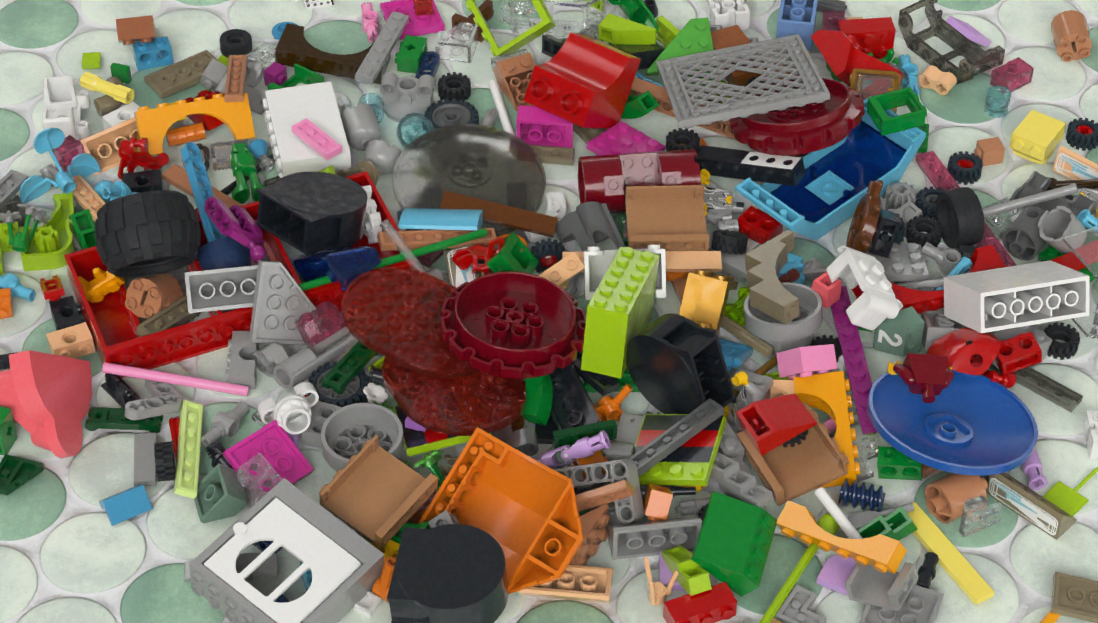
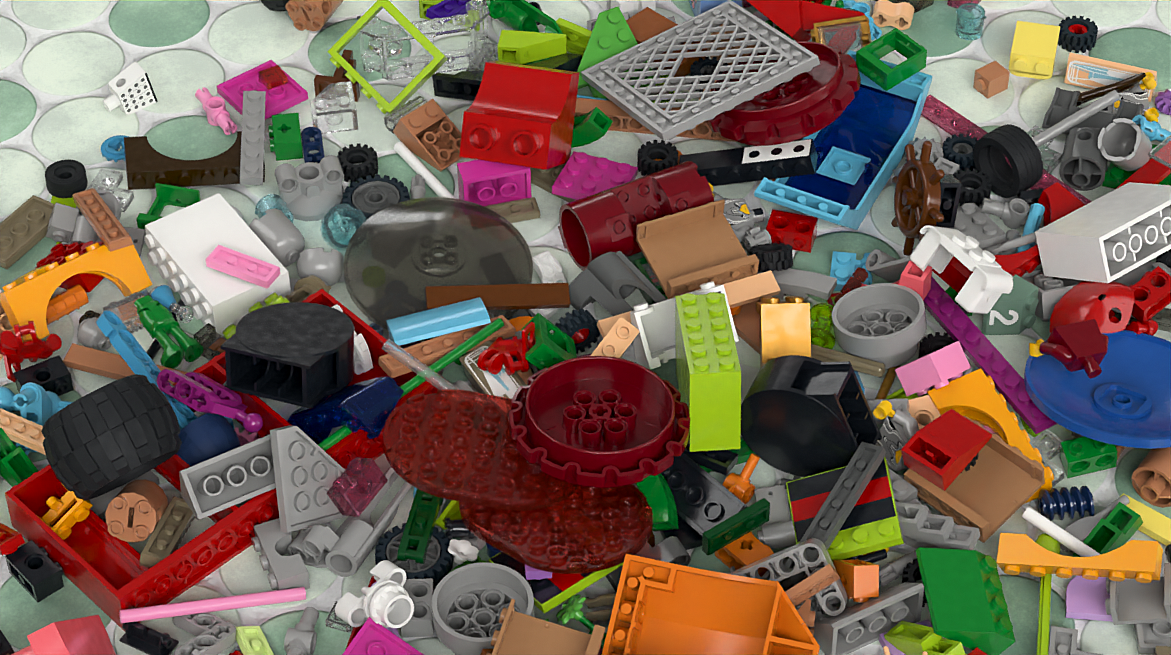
camera: 20 degrees left, 0 degrees up
light nougat brick [46,322,95,358] -> none
magenta plate [263,62,287,86] -> none
lavender piece [535,430,611,469] -> none
dark tan arch [745,230,800,324] -> none
black bush [947,151,983,185] -> none

